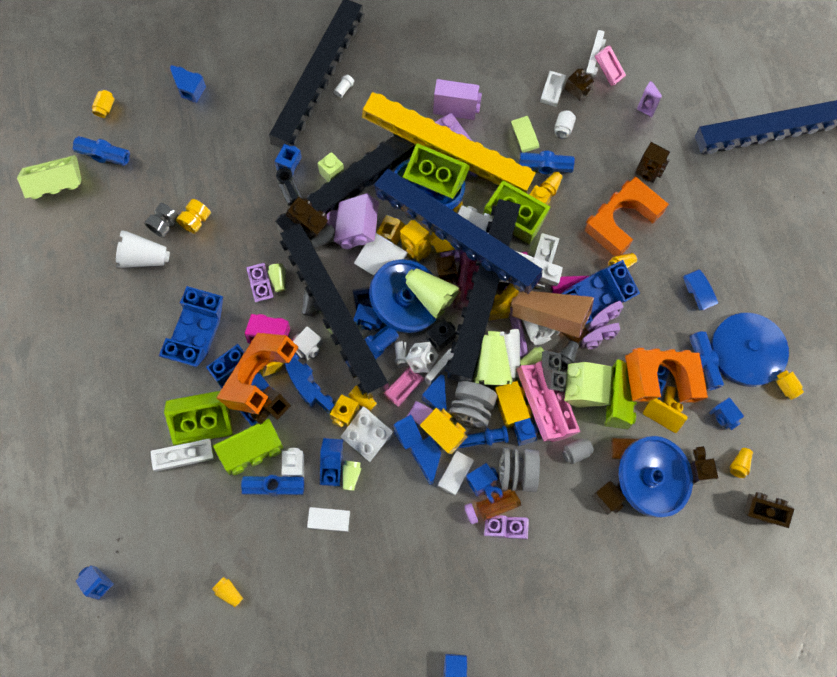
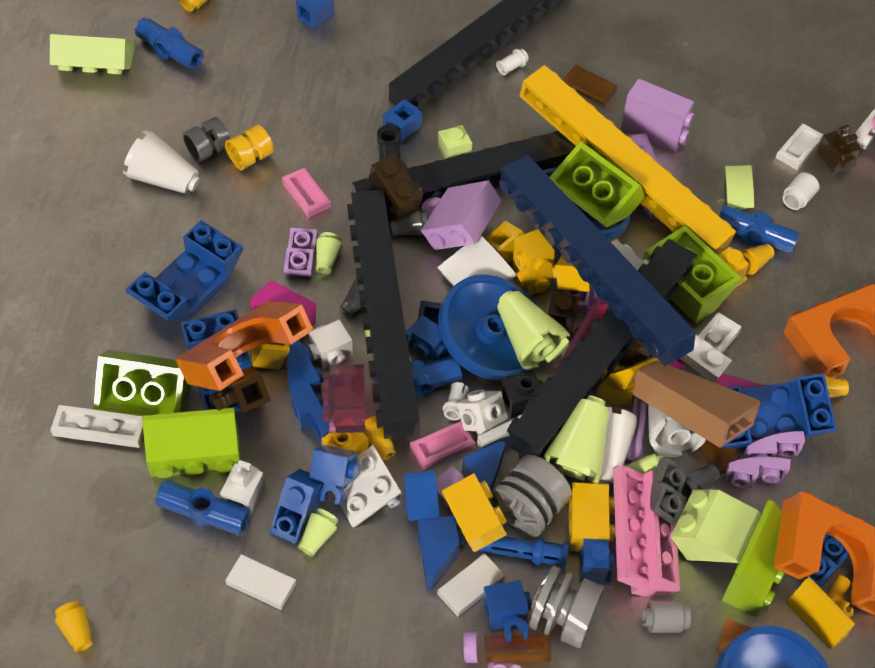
camera: 20 degrees right, 15 degrees down
none -> bright pink tile [282,167,331,218]
none -> blue brick [309,445,360,505]
none -> clear pink brick [323,364,365,433]
none -> clear orange tile [563,64,618,106]

